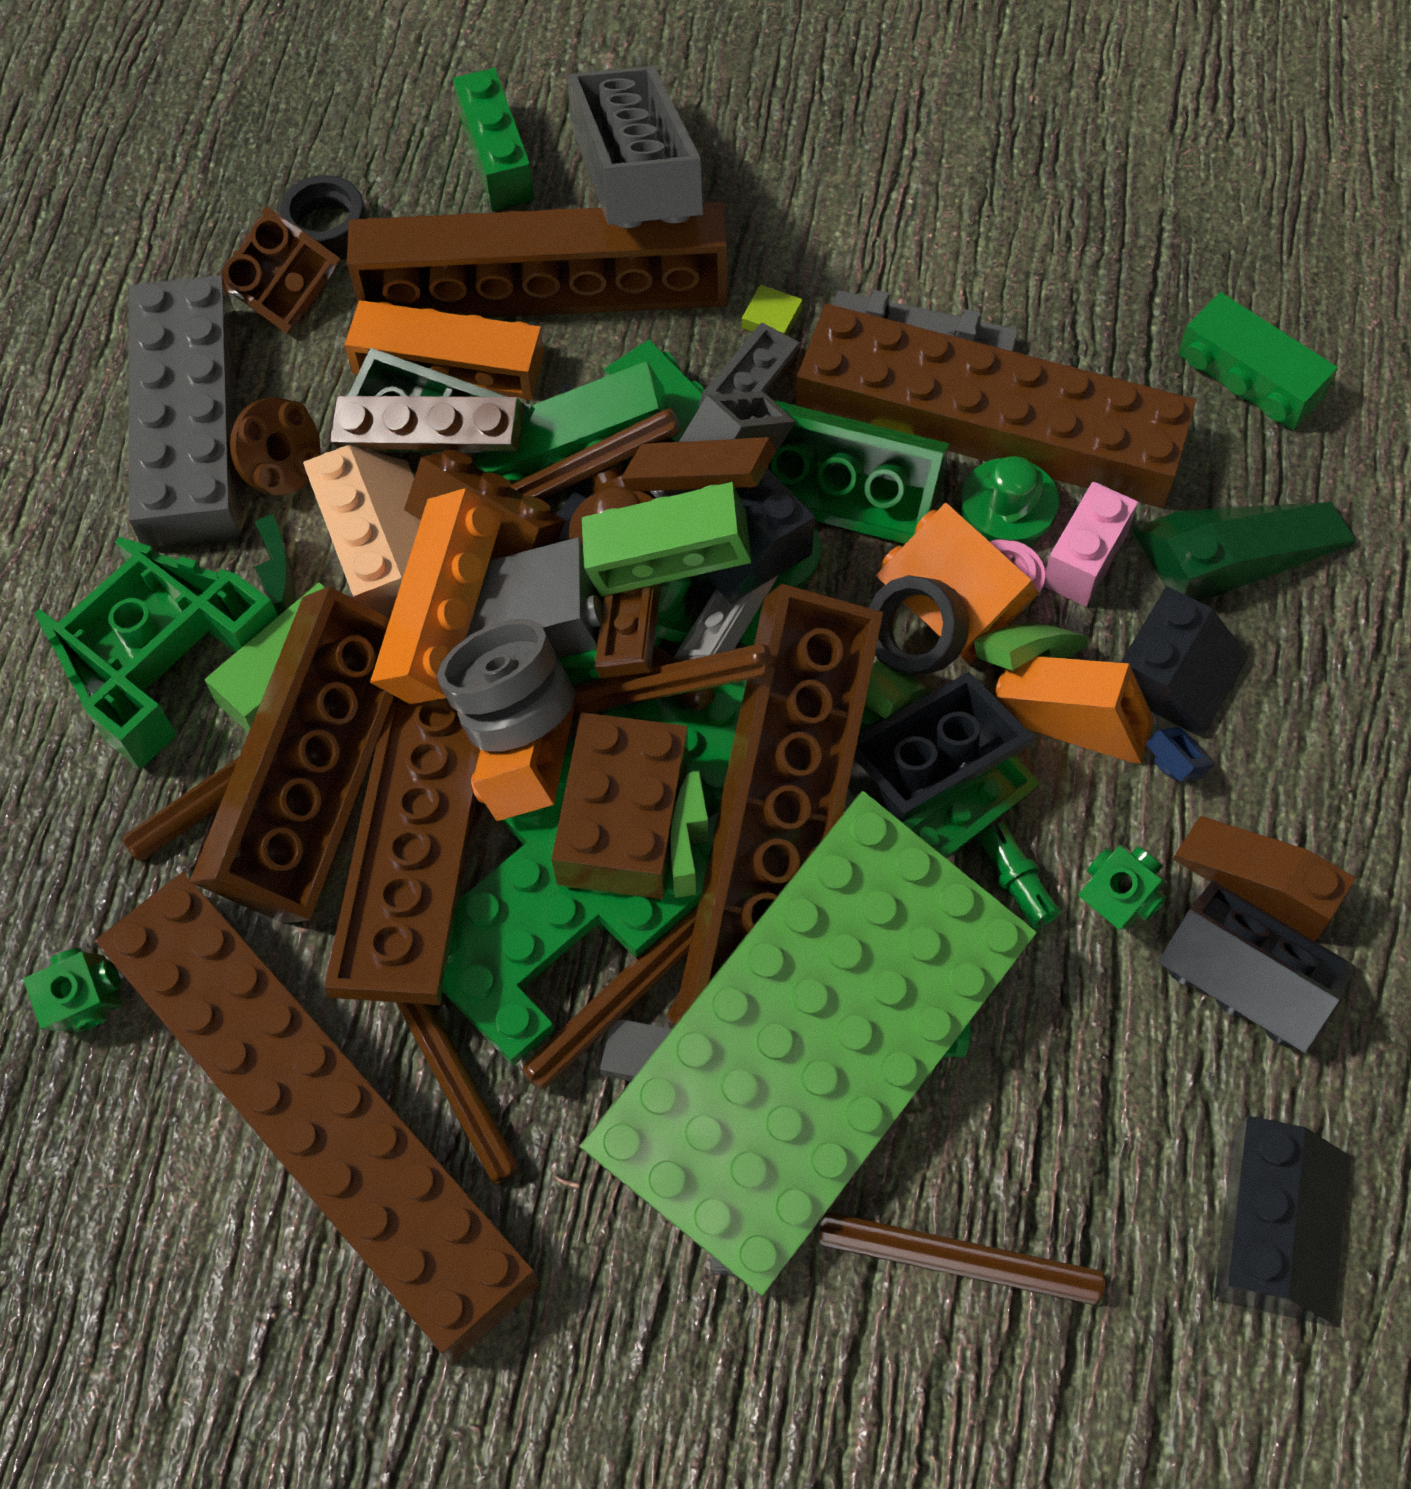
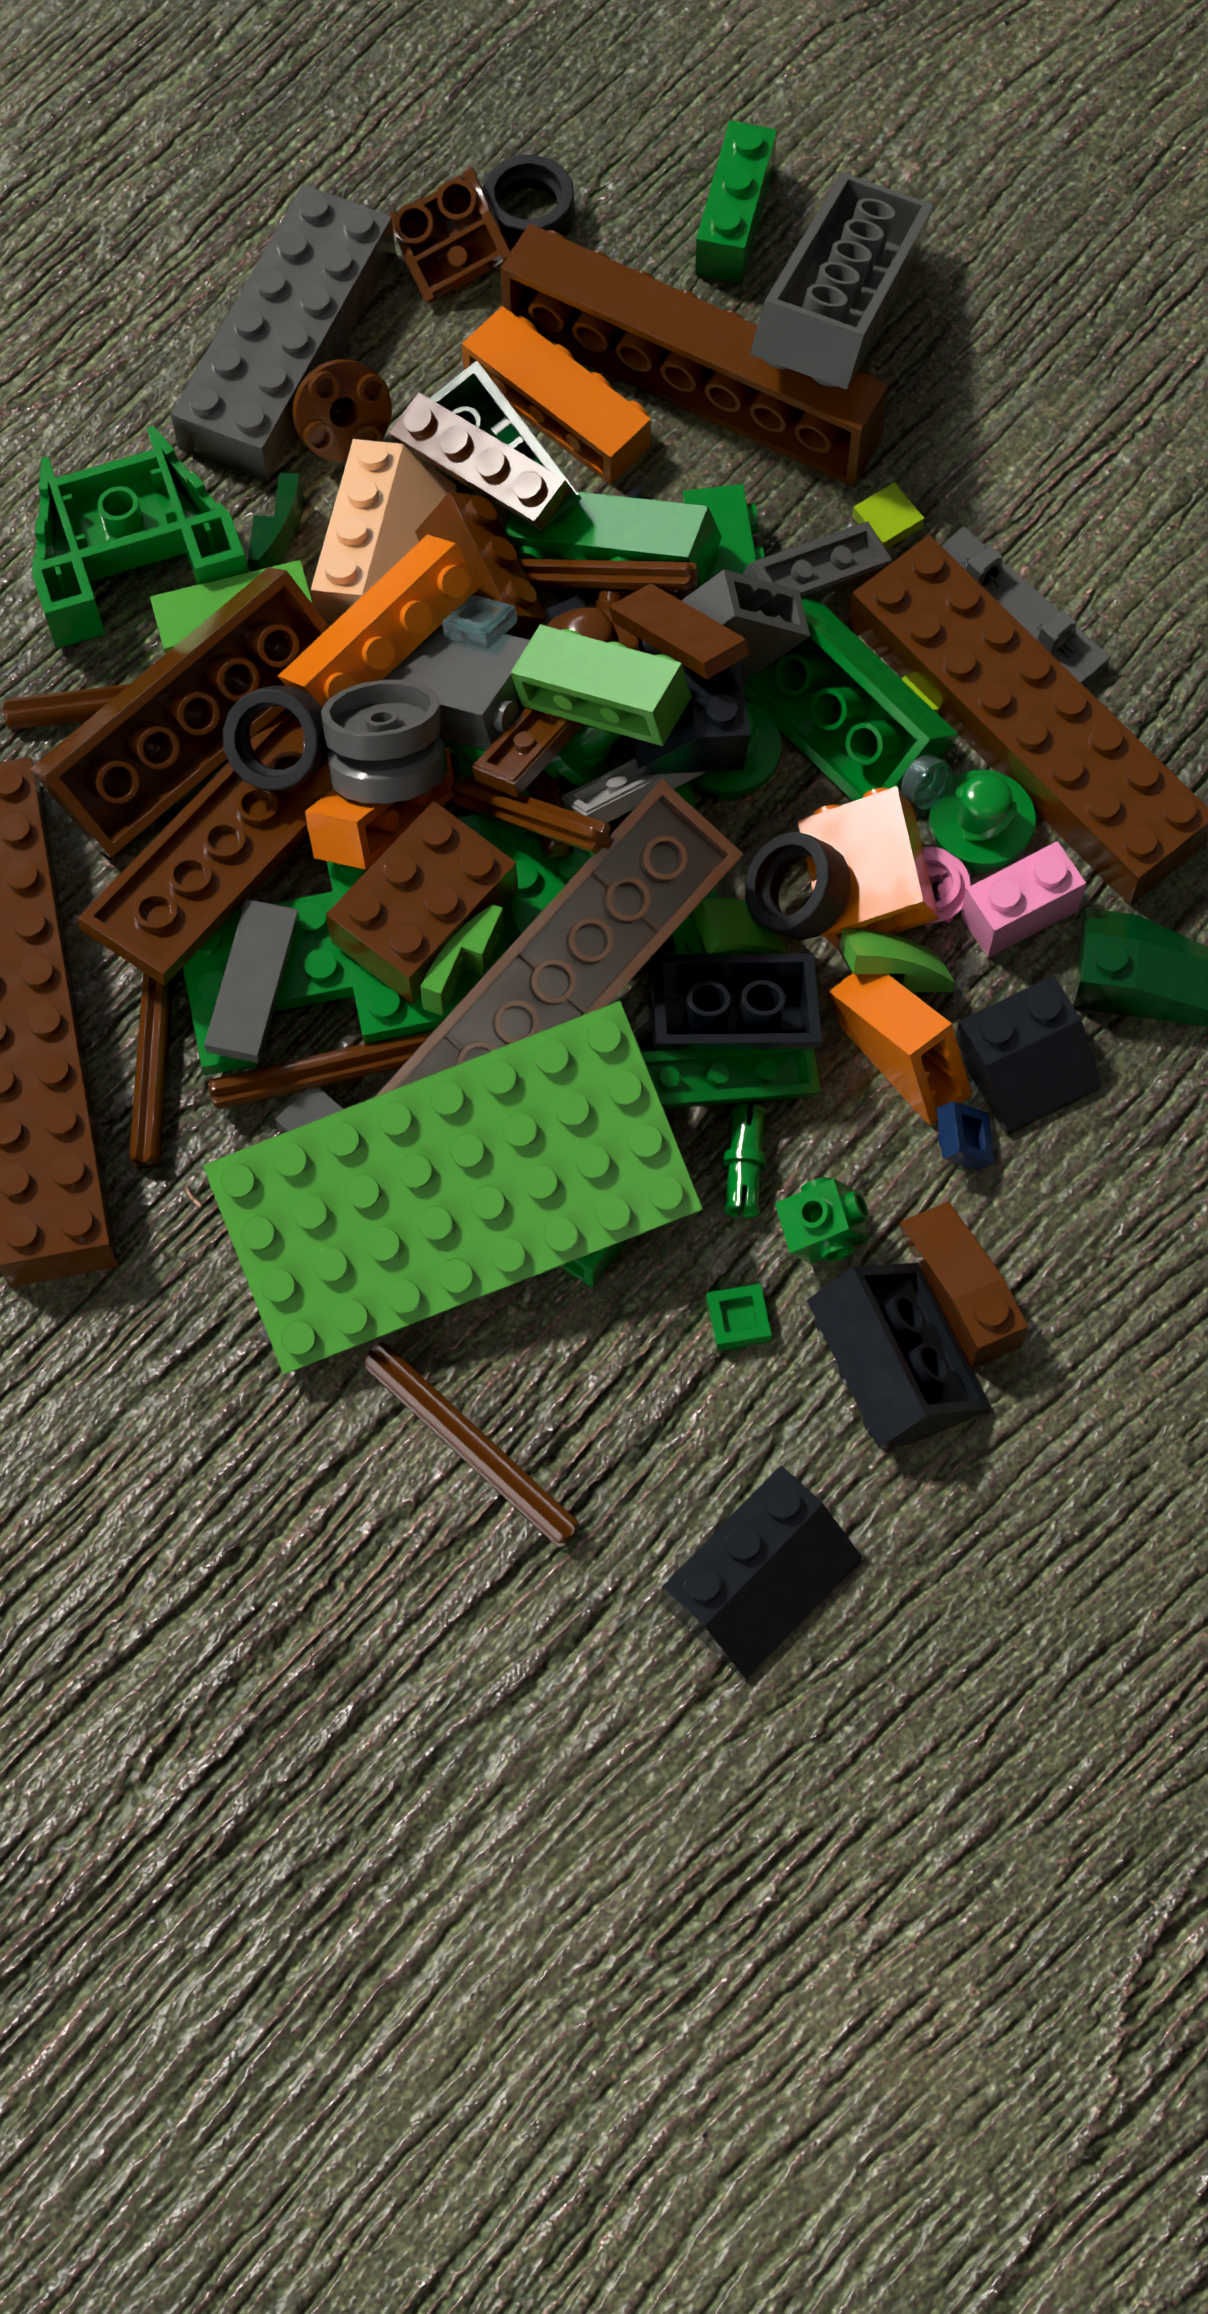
camera: 30 degrees right, 5 degrees up
none -> dark grey tile [204,899,300,1063]
none -> black tyre [223,686,330,790]
none -> clear light blue tile [442,595,518,649]
none -> green tile [706,1283,772,1352]
none -> clear light blue tile [901,754,952,809]

